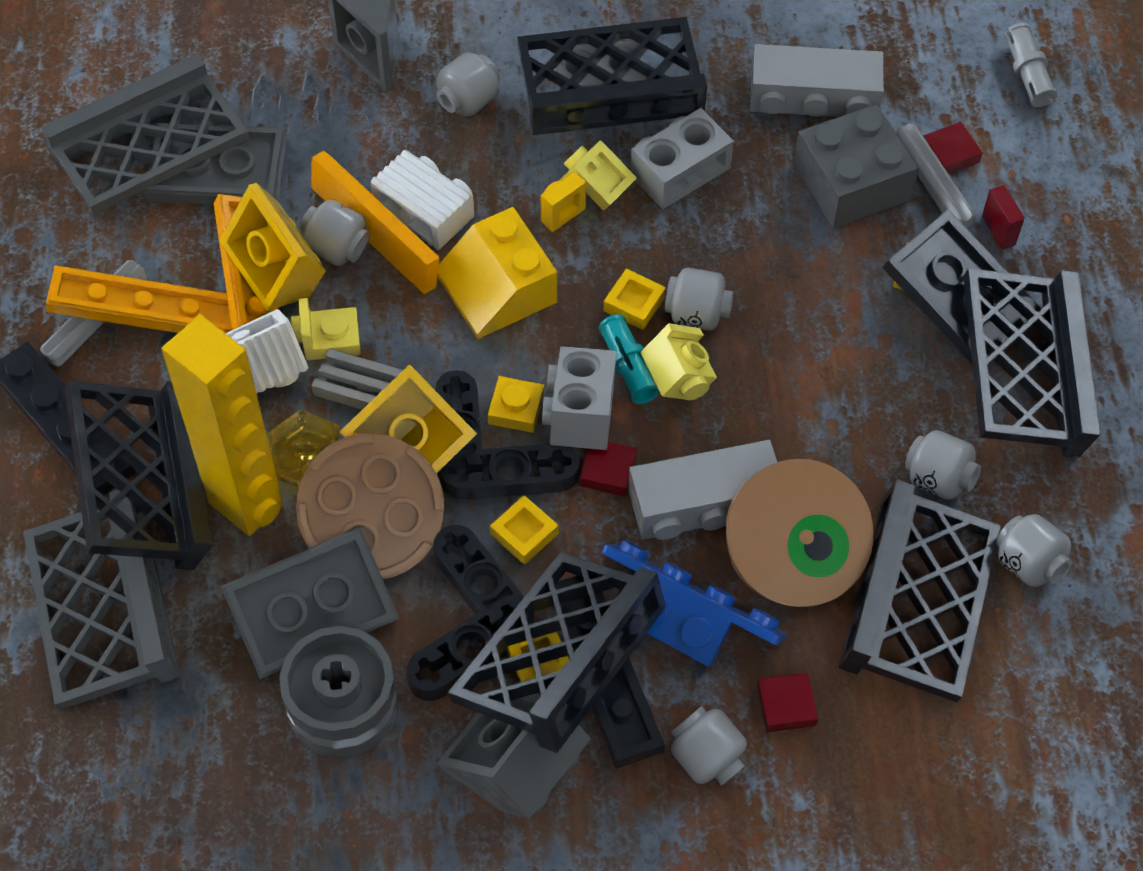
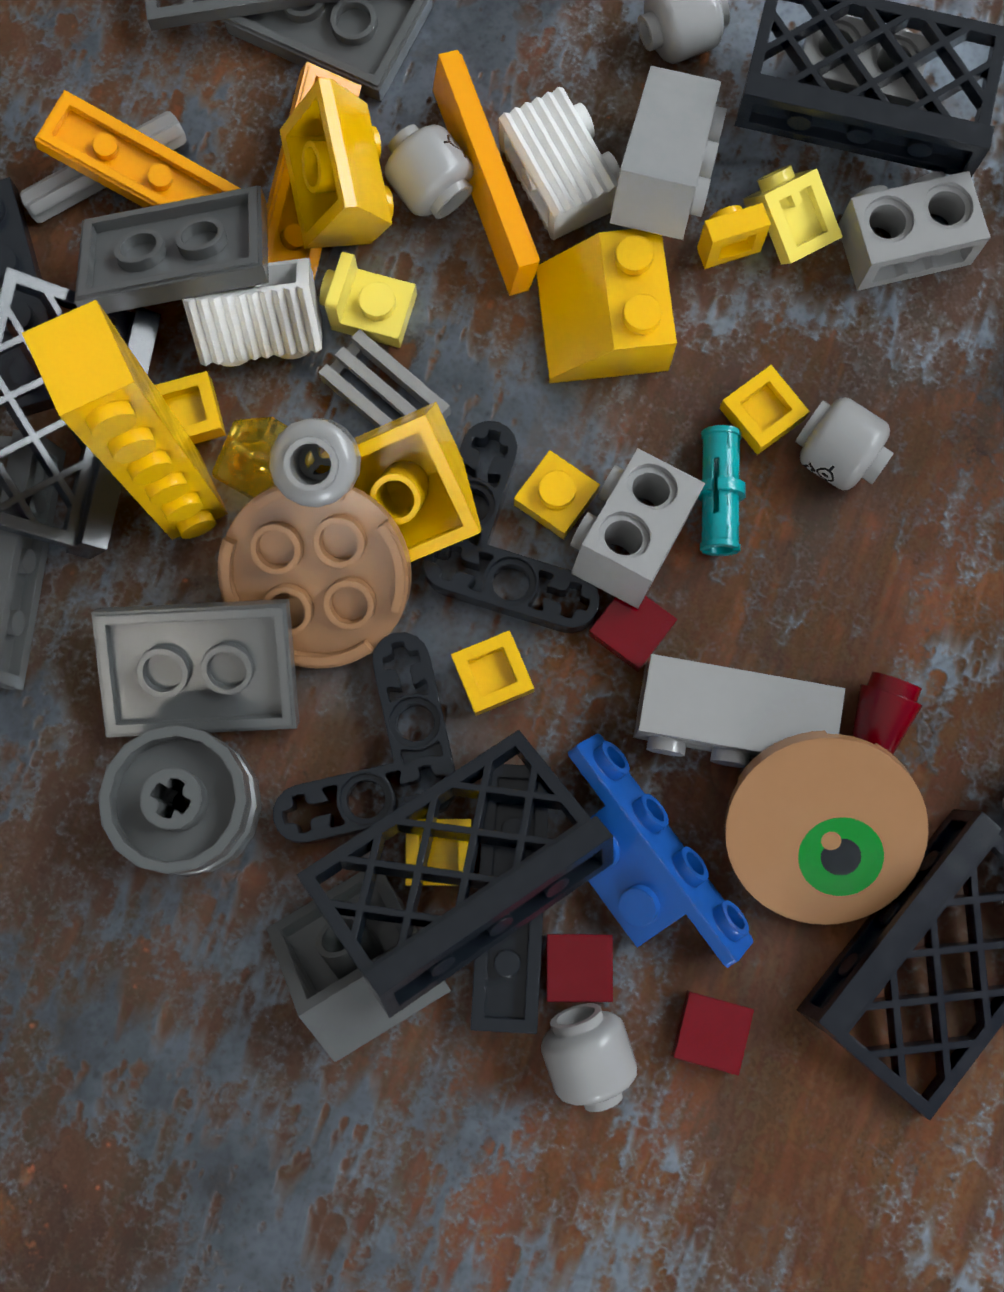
camera: 25 degrees right, 20 degrees up
light yellow brick [640,323,717,400] -> none
none -> dark grey tile [75,186,269,314]
none -> light grey head [269,418,361,508]
none -> dark red tile [546,934,613,1002]
none -> light grey brick [610,66,727,240]
none -> dark red cone [852,671,922,755]

